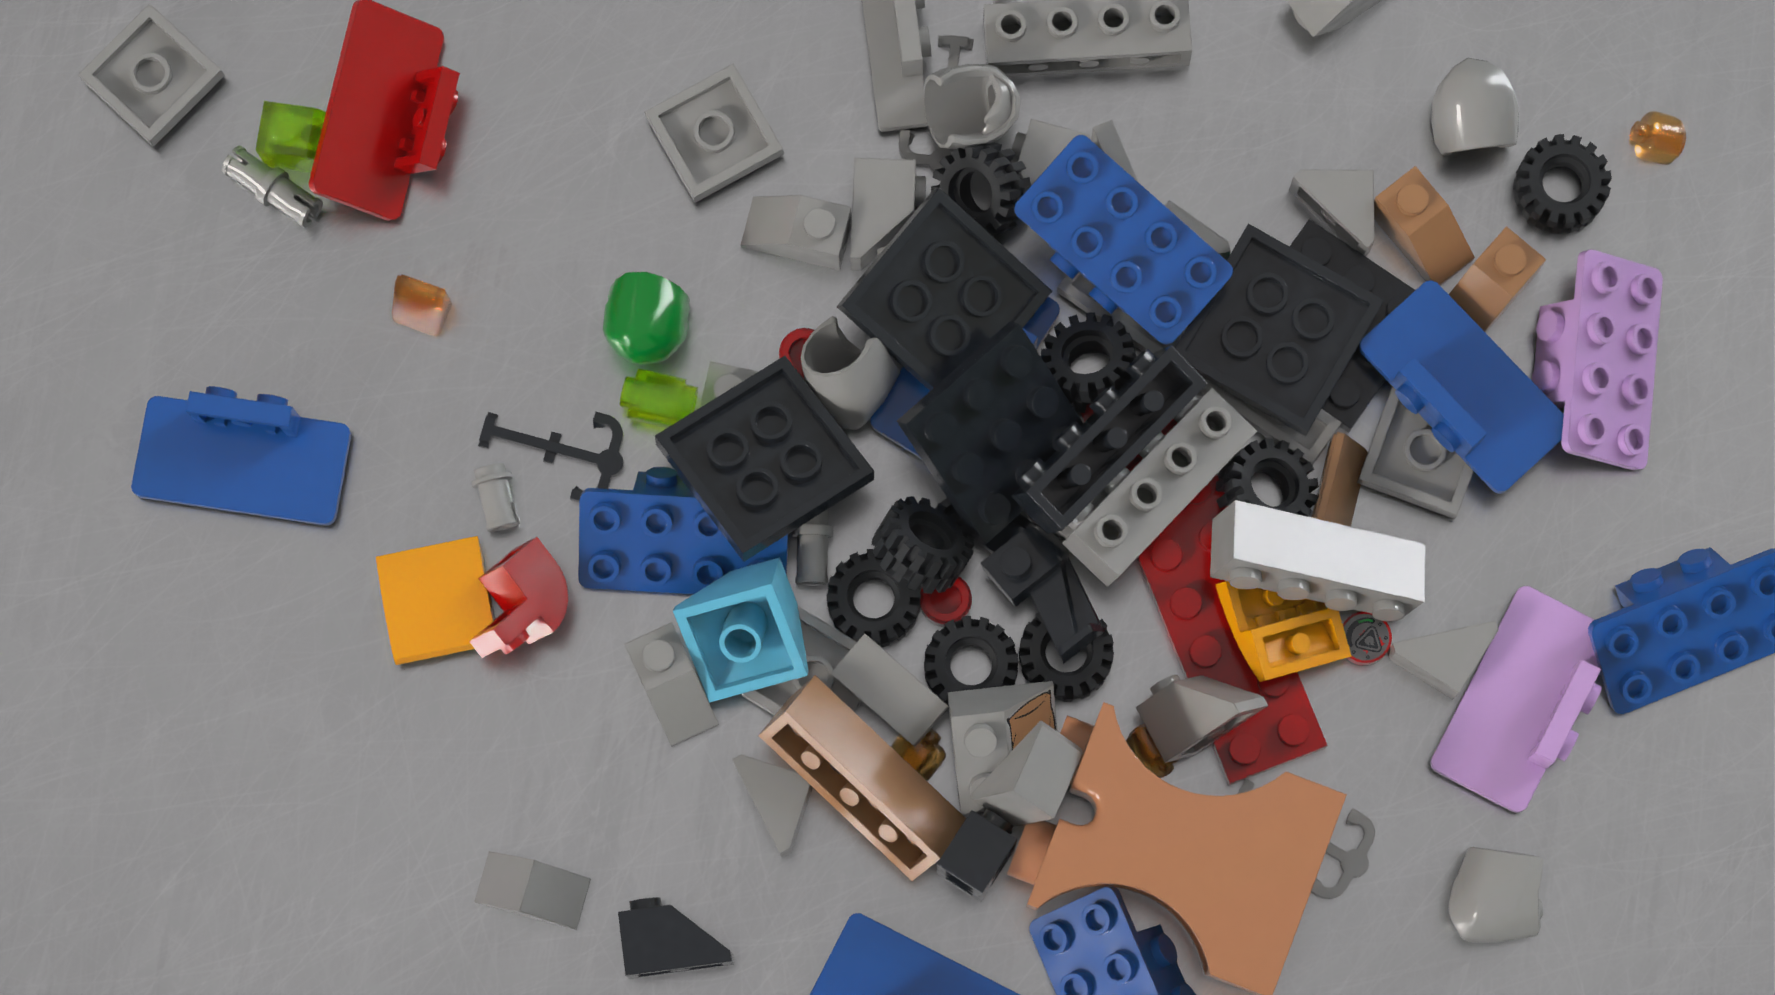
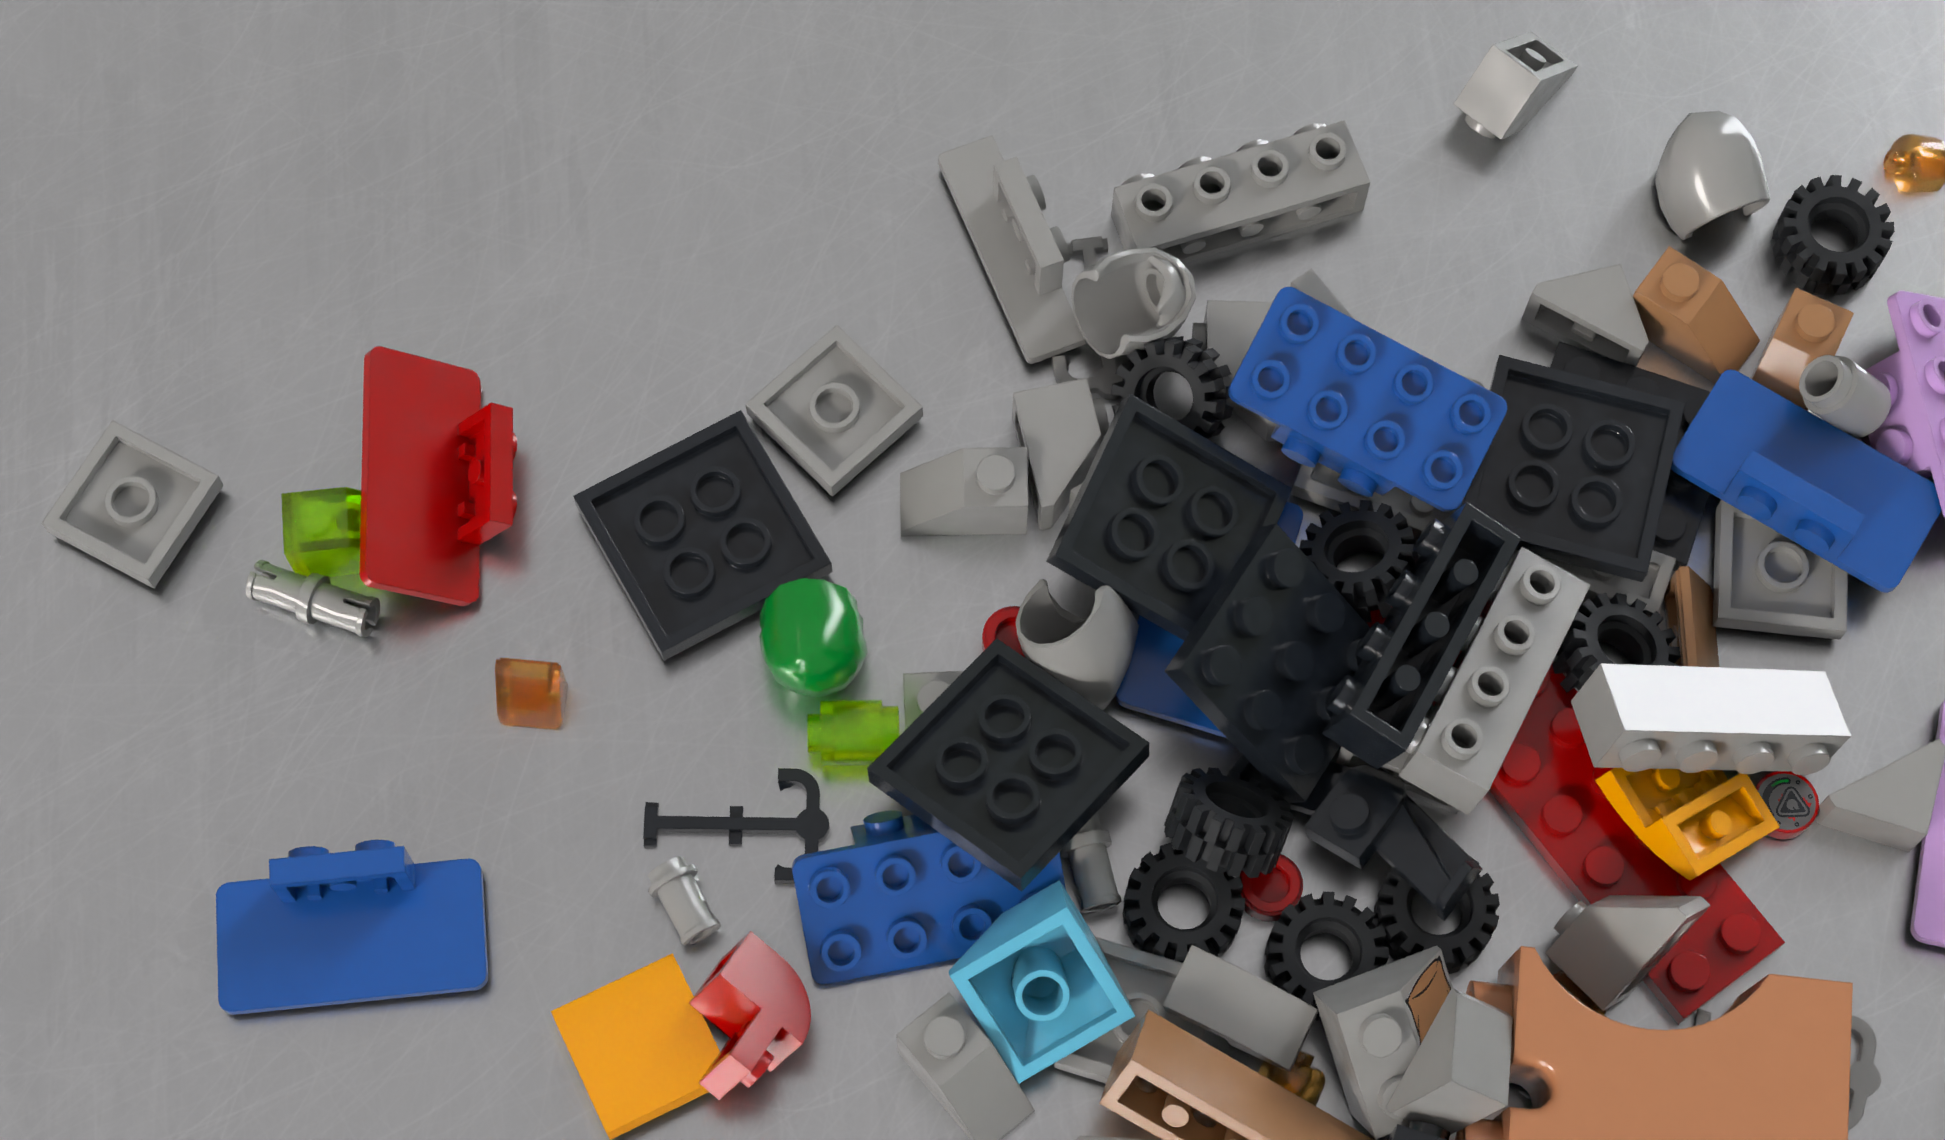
camera: 20 degrees left, 10 degrees down
none -> black plate [573,410,833,660]
none -> light grey brick [1799,355,1891,438]

